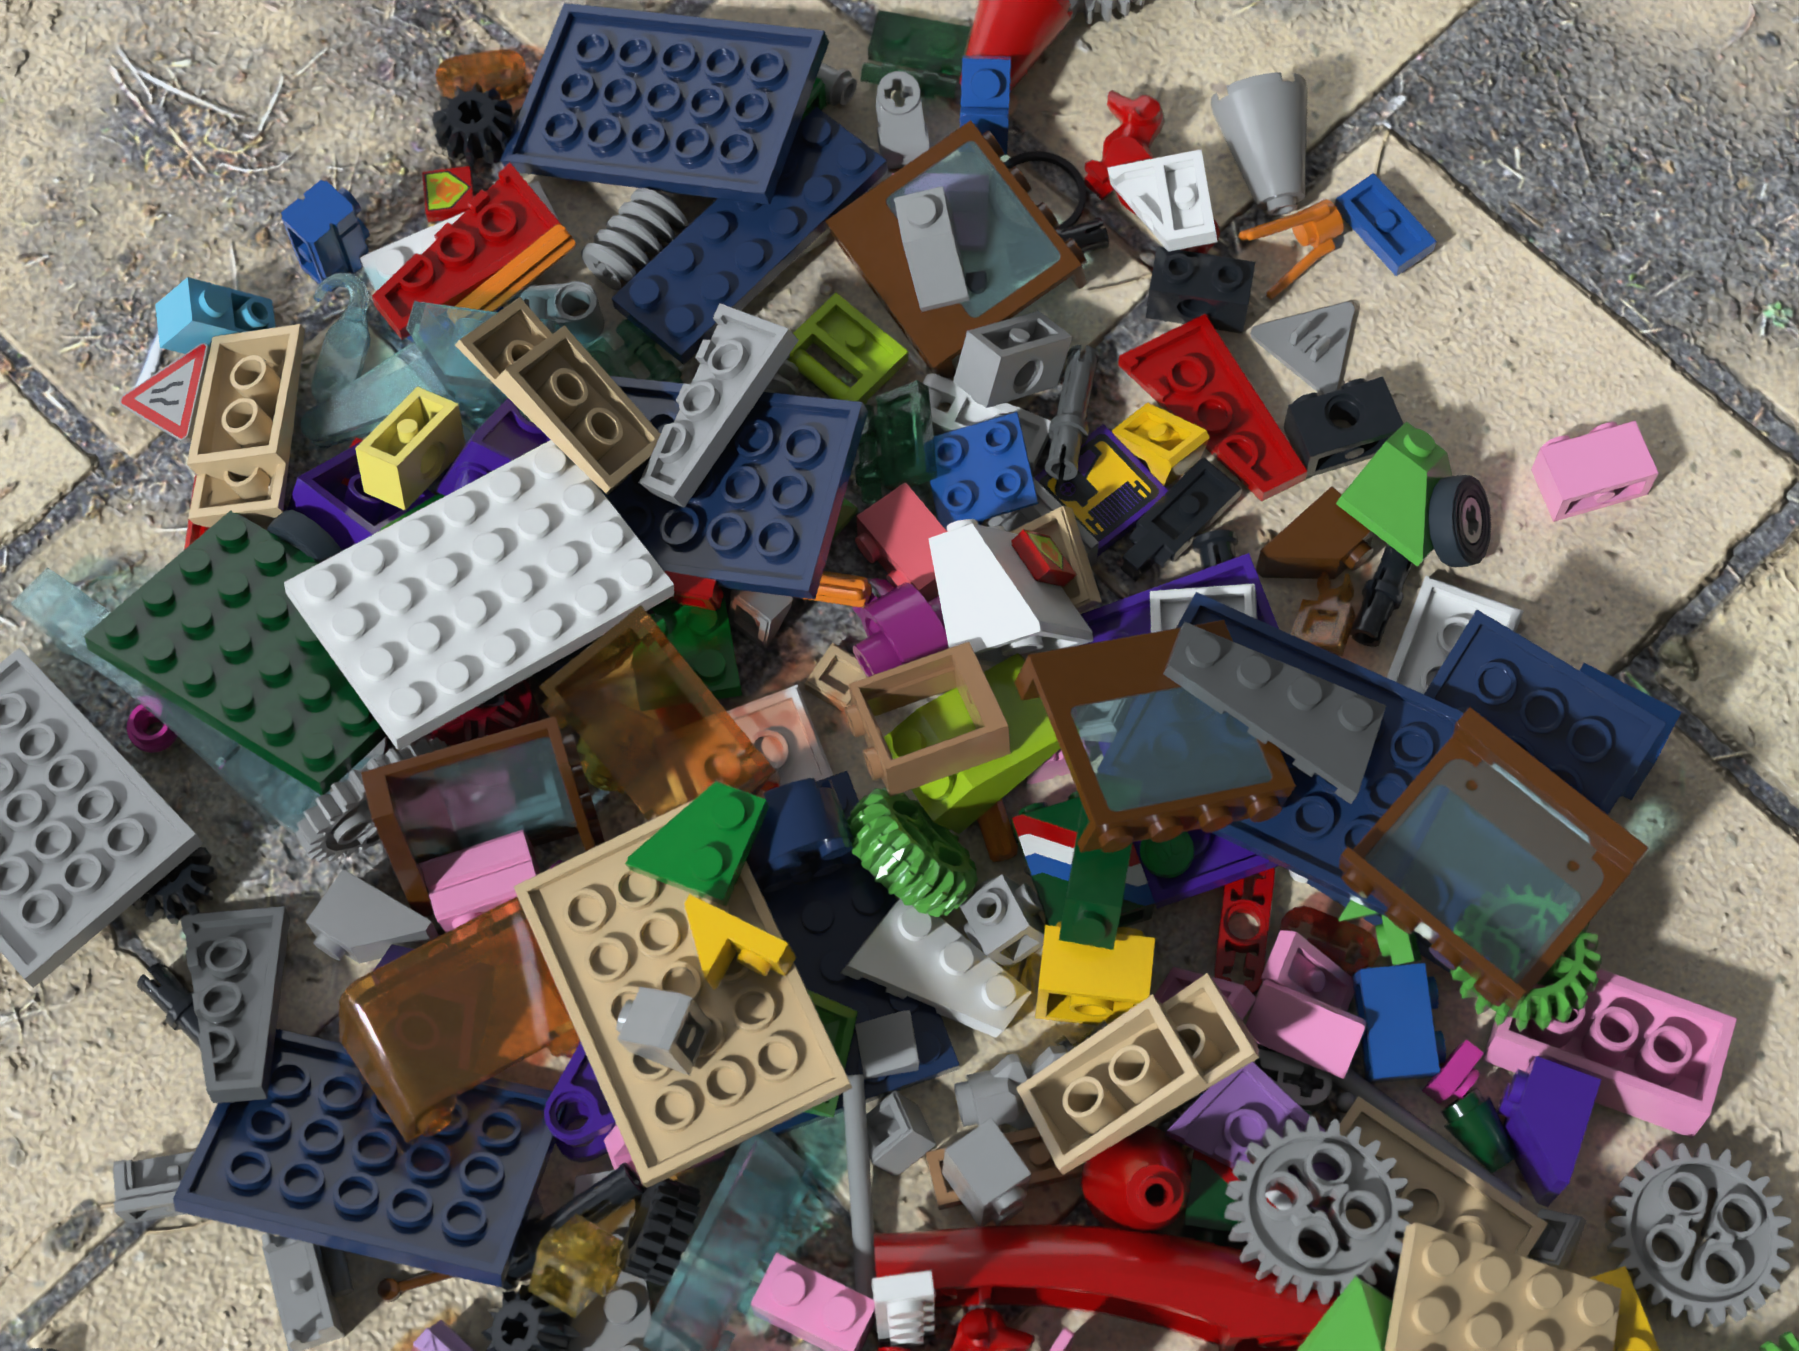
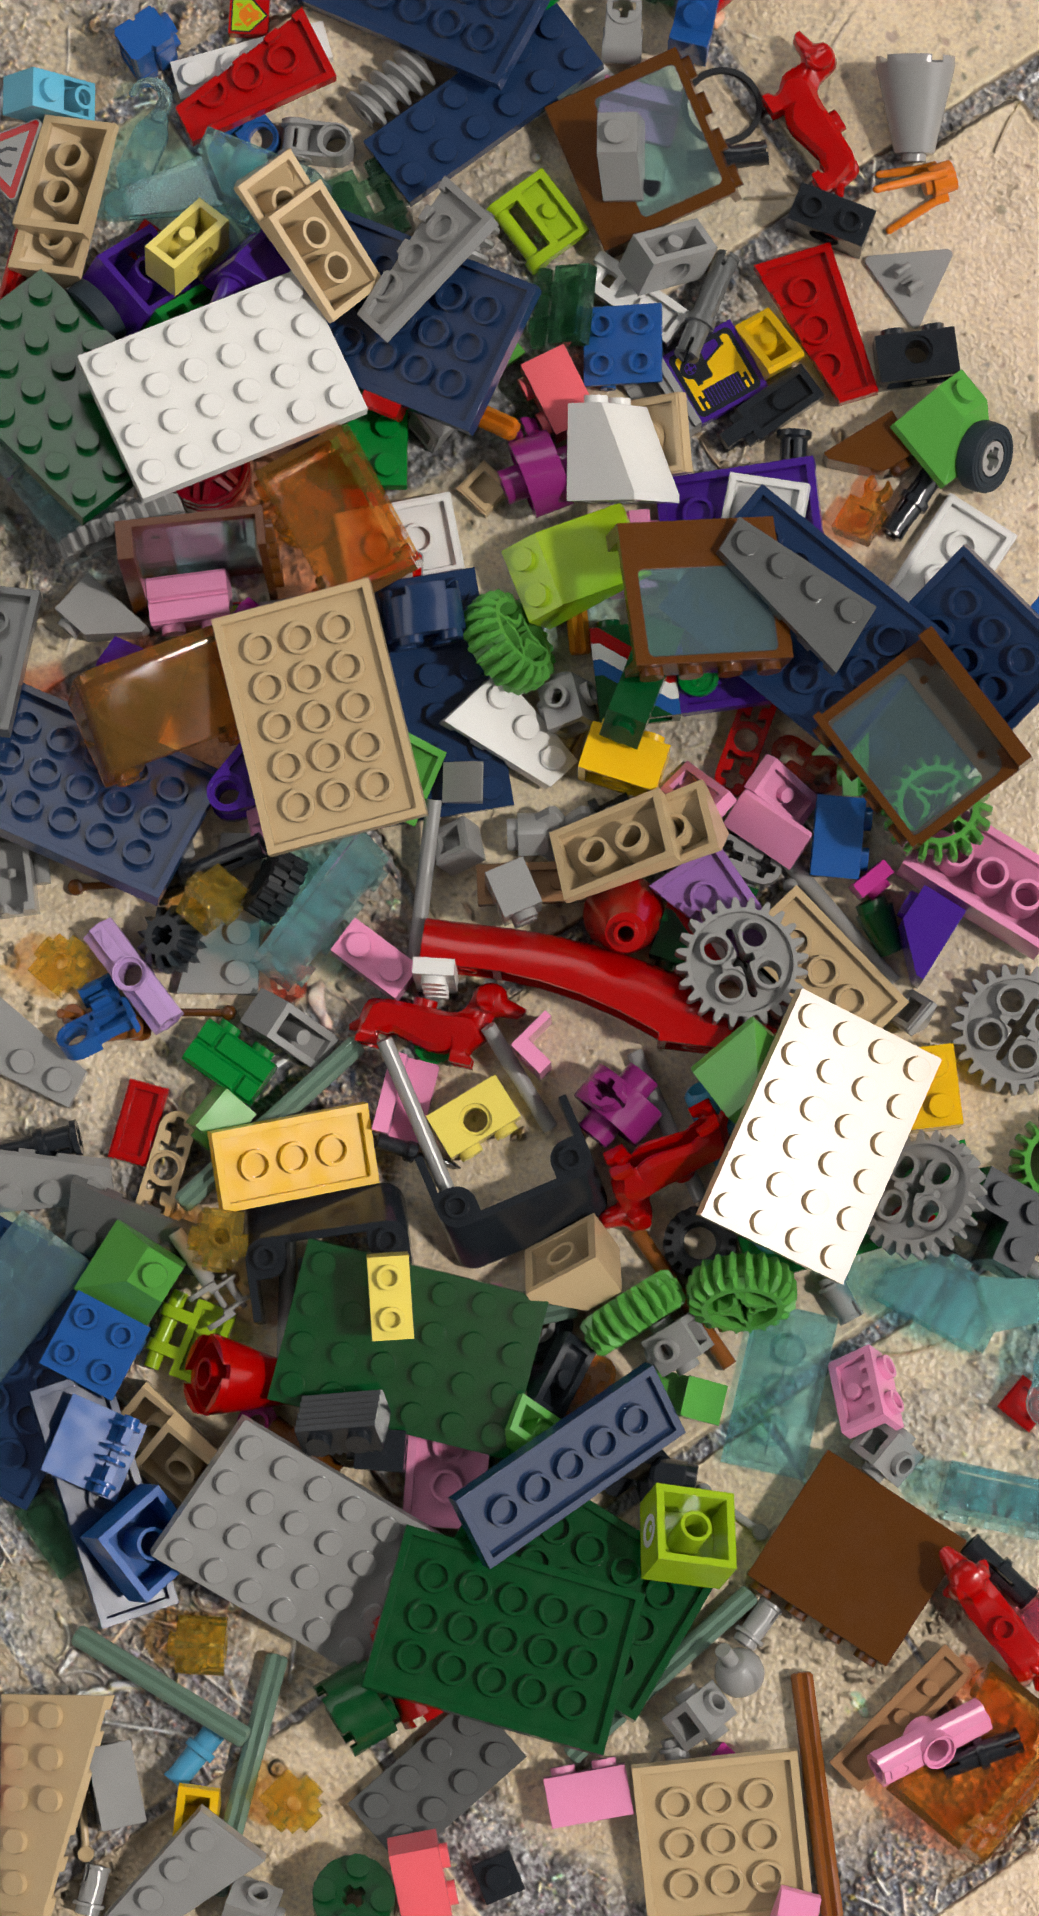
camera: 15 degrees right, 15 degrees up
orange axle [448,224,576,334] -> none
light grey slope [616,987,712,1076] -> none
green wing [625,781,769,906] -> none
yellow slope [684,894,796,990] -> none
medium nougat window [844,642,1011,797] -> none
red tile [1011,529,1077,587] -> none
white wing [1108,149,1217,252] -> none
blue plate [1335,173,1437,276] -> none

